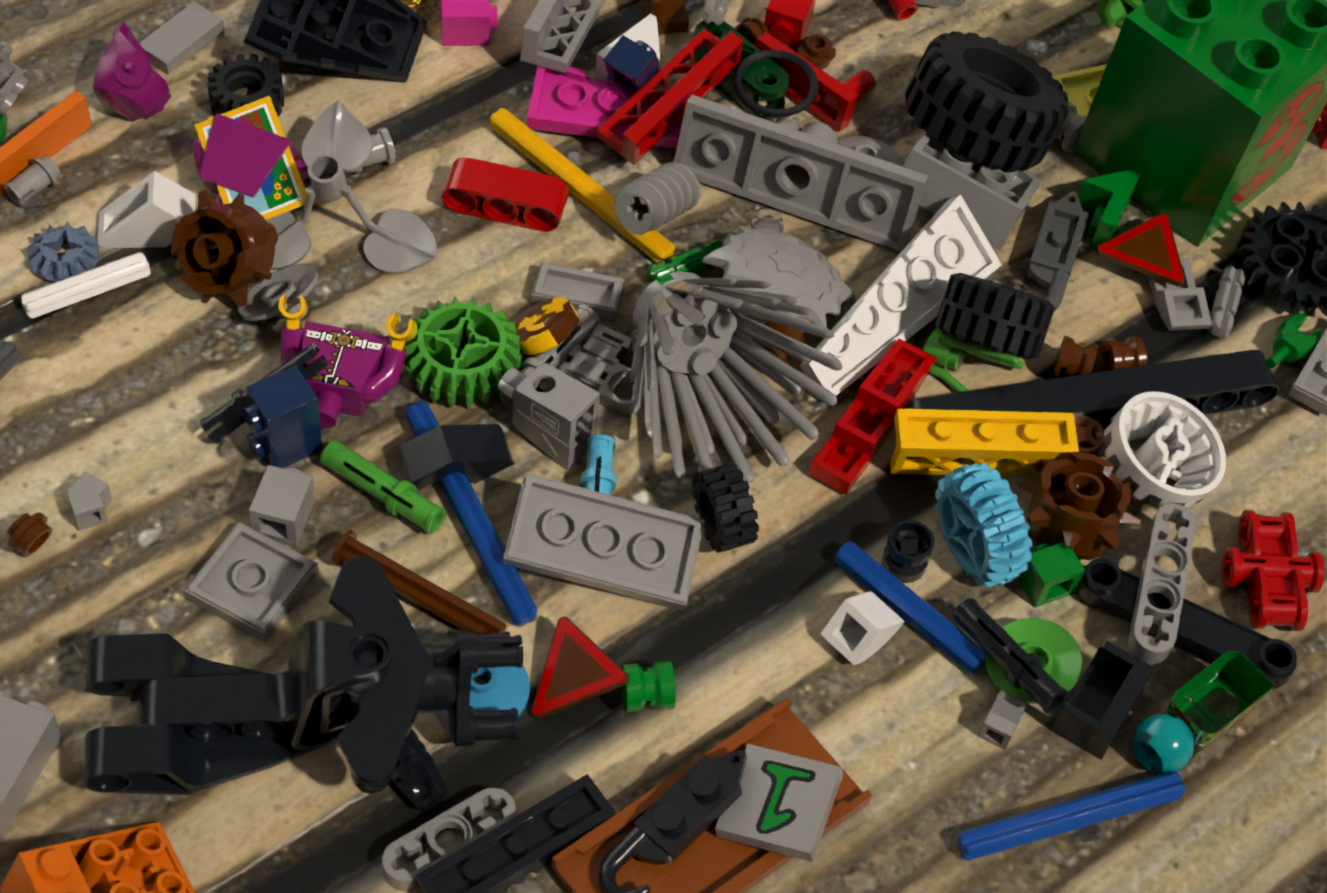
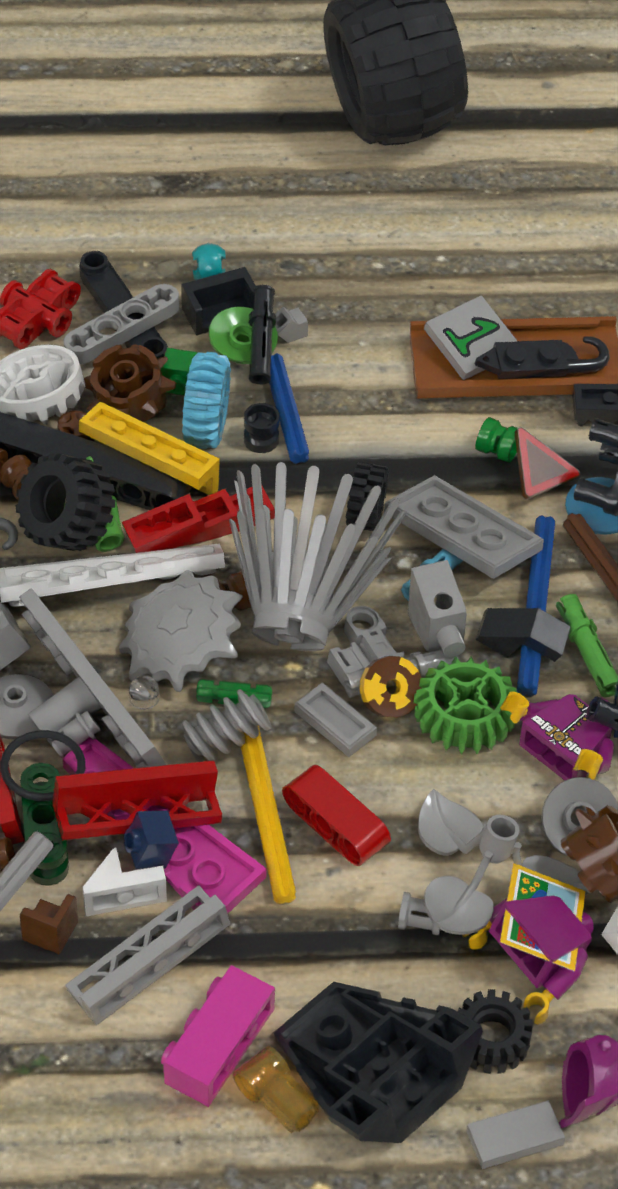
camera: 140 degrees left, 5 degrees down
white brick [821,591,905,665] -> none
blue axle [957,772,1185,860] -> none
green piece [1164,651,1274,758] -> none

